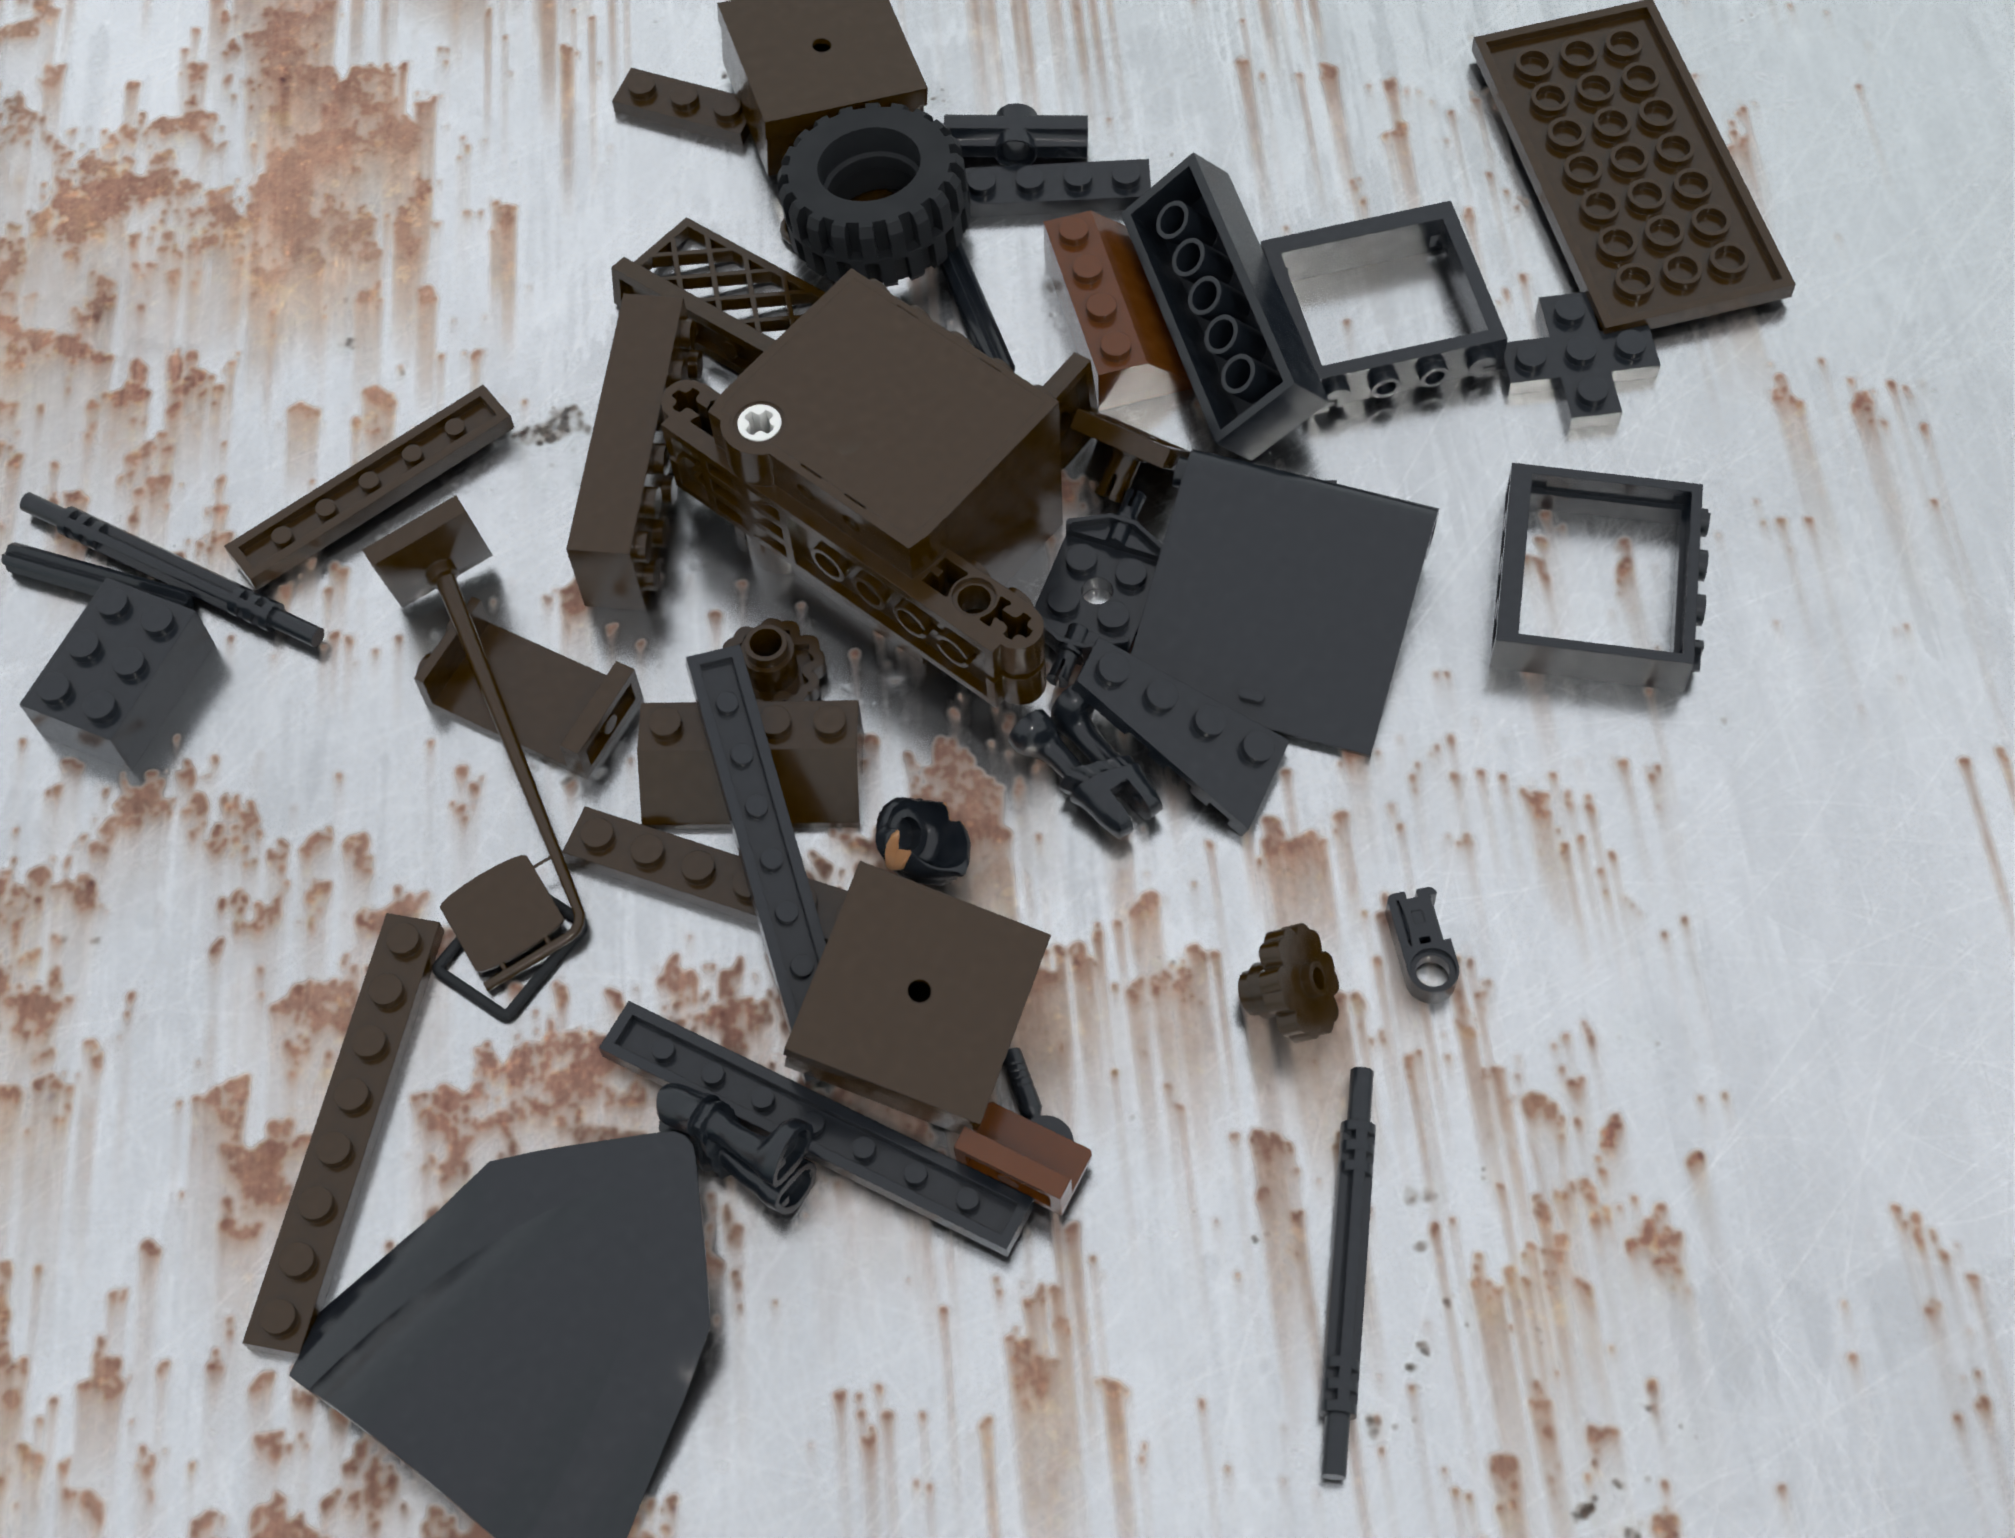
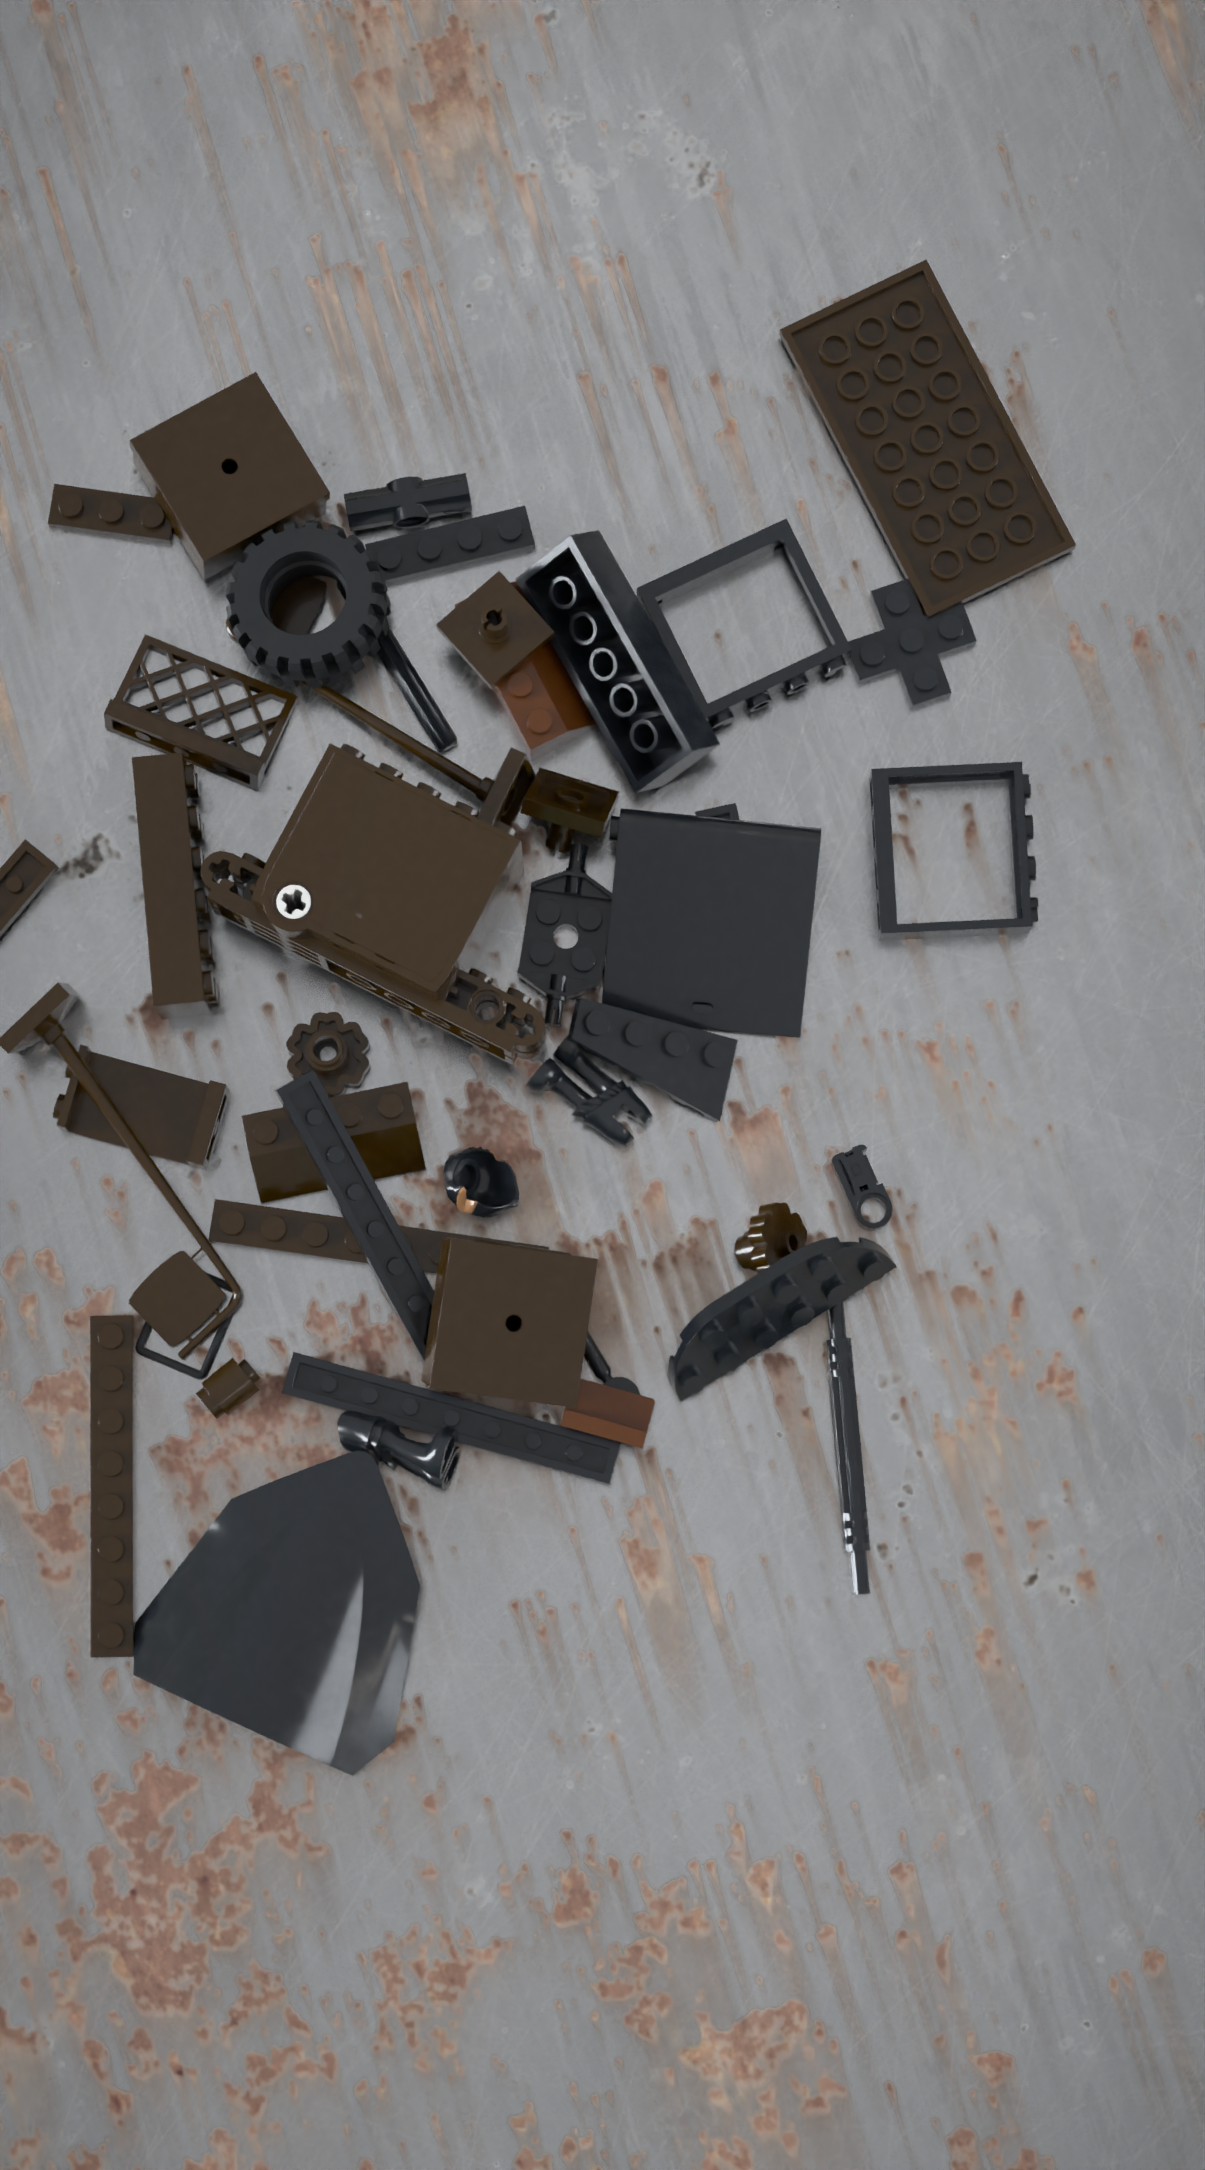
camera: 15 degrees left, 20 degrees up
none -> dark brown brick [196,1357,260,1419]
none -> dark brown tile [436,571,555,690]
none -> black plate [668,1237,897,1401]

